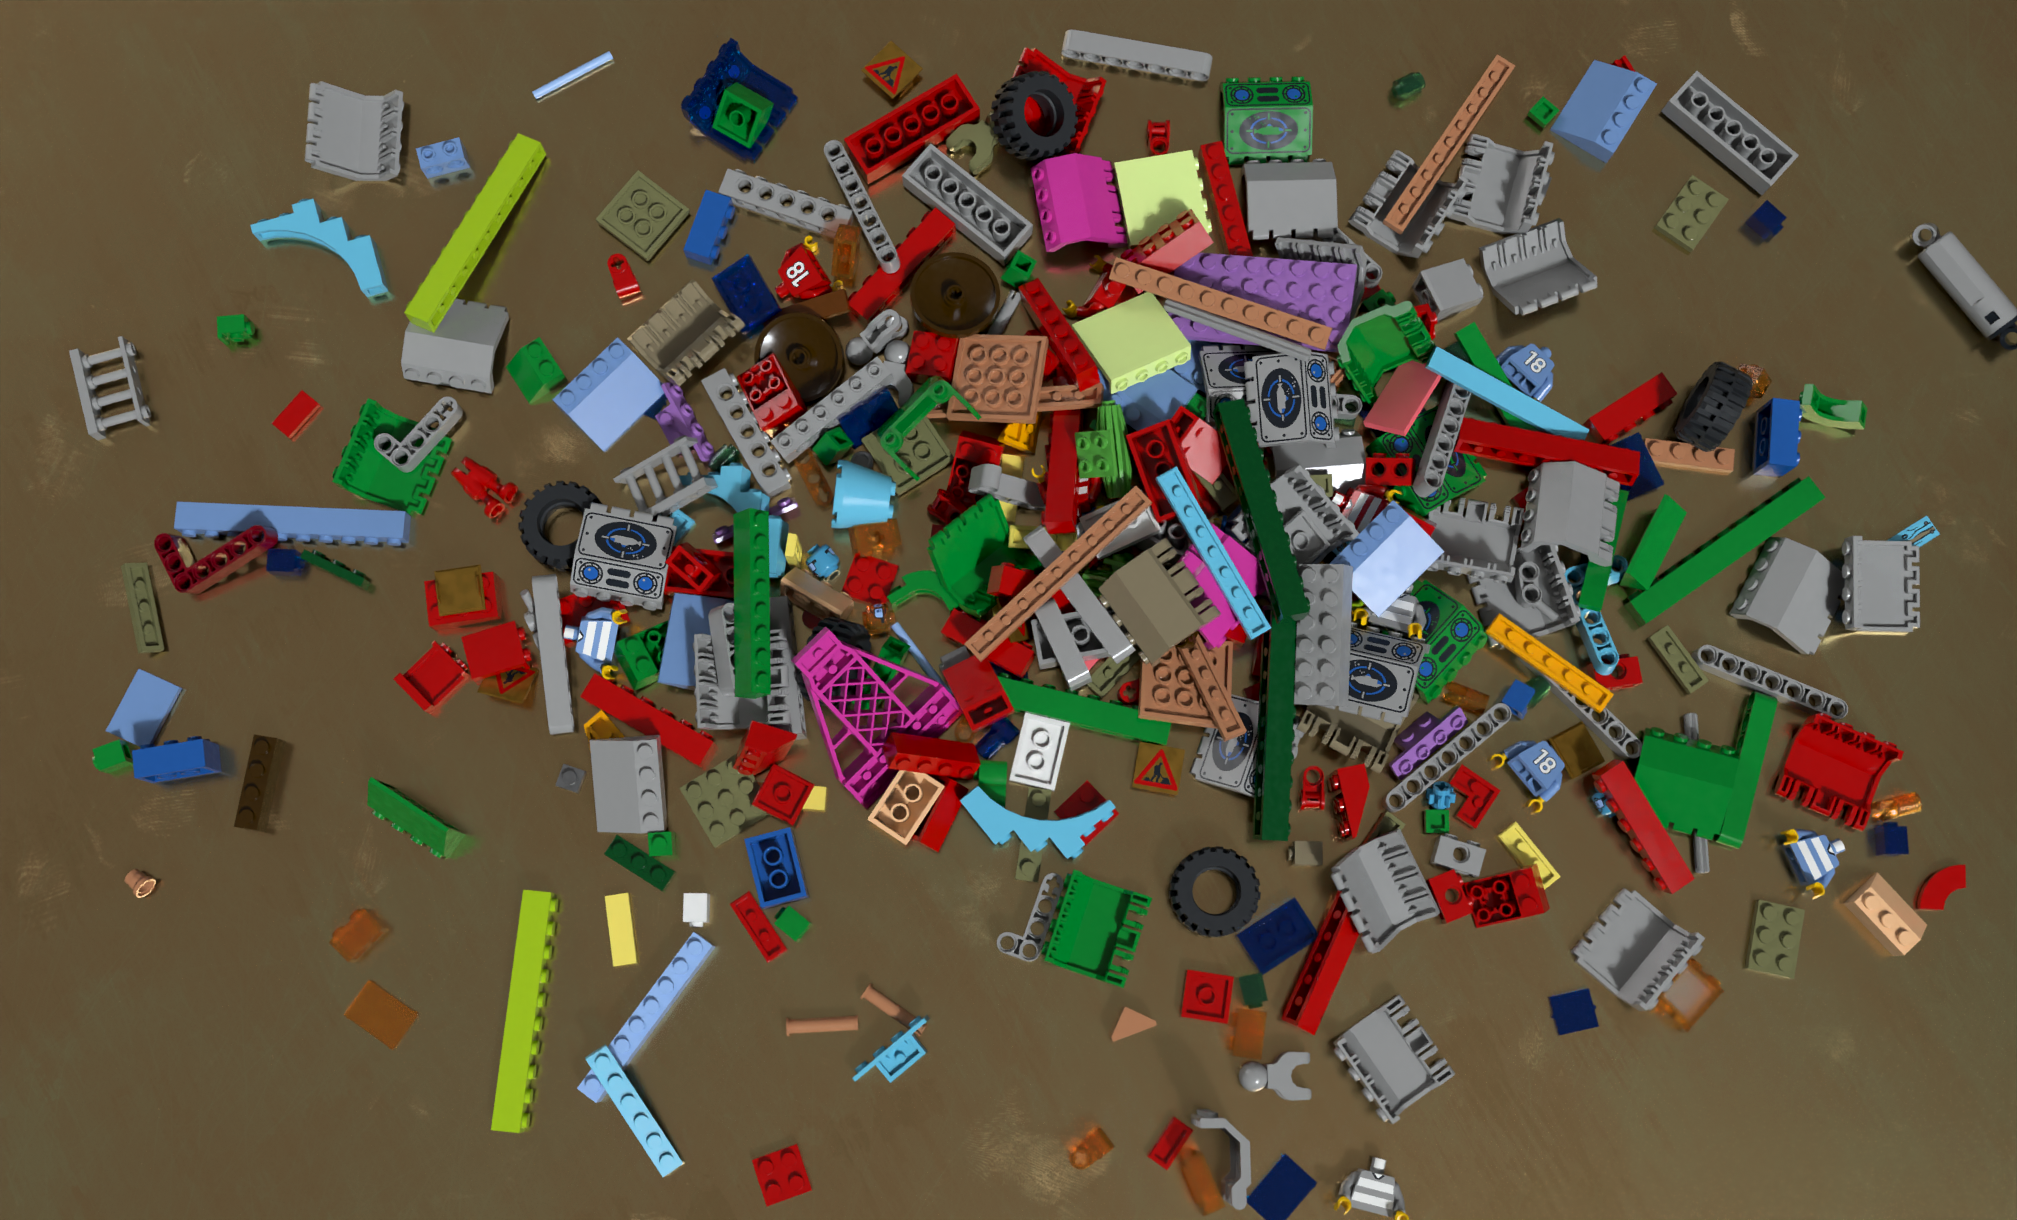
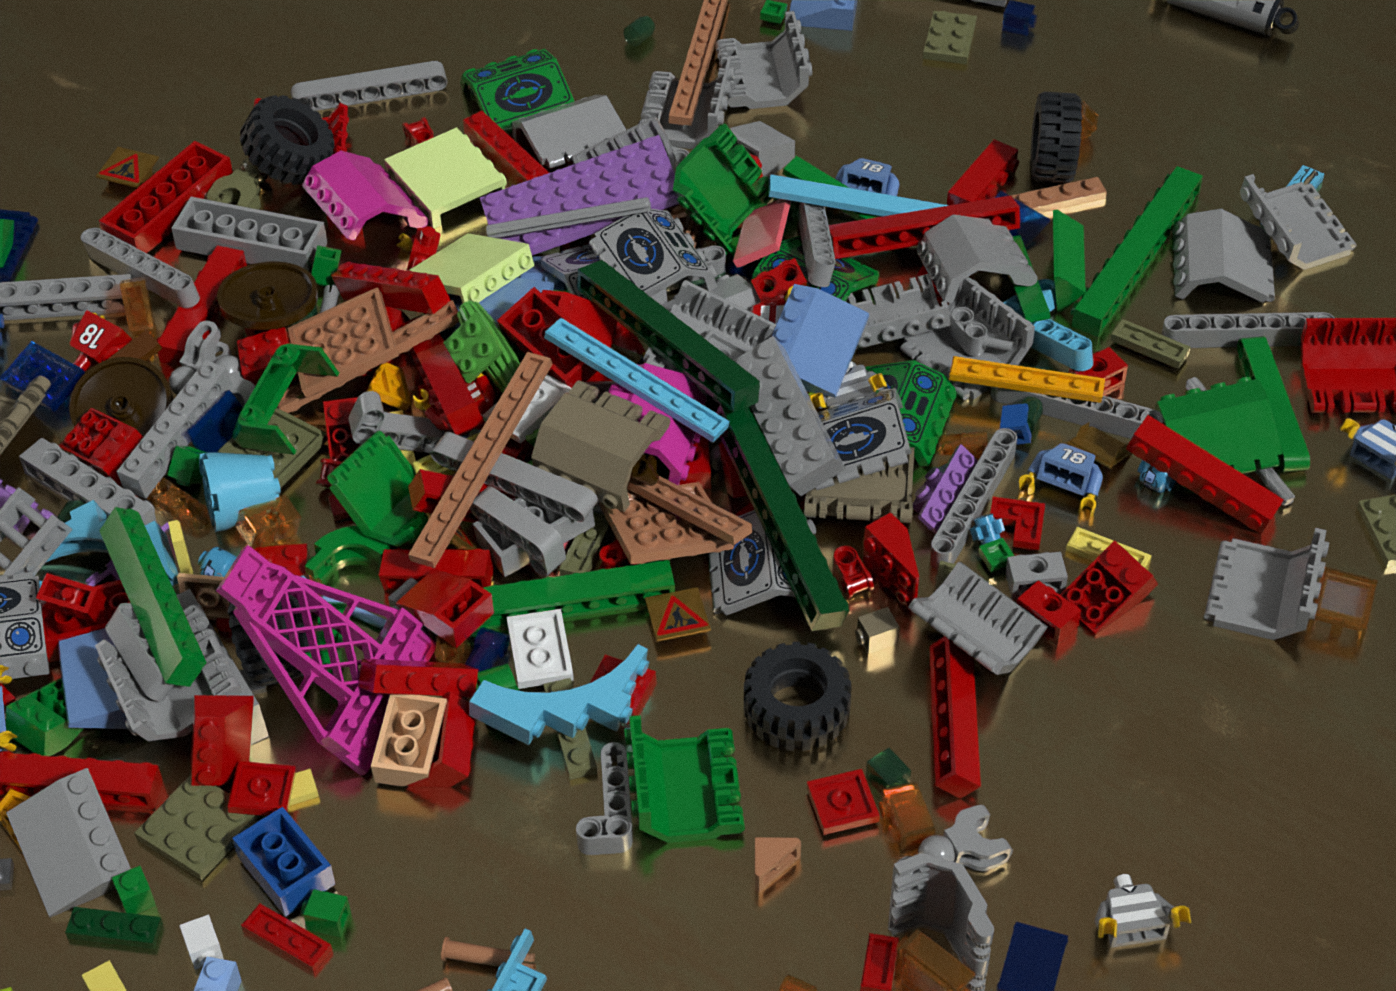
camera: 20 degrees left, 30 degrees down
nougat plate [1109,257,1332,350] -> none
brick [1120,209,1214,294] -> none
clear blue plate [1235,897,1319,975] -> none
light grey hinge [1333,994,1455,1124] -> none
light grey hinge [1479,218,1597,316] -> none
clear blue piece [1548,988,1599,1036] -> none
blue brick [1753,398,1802,478] -> none
green arch [1799,384,1868,429] -> none

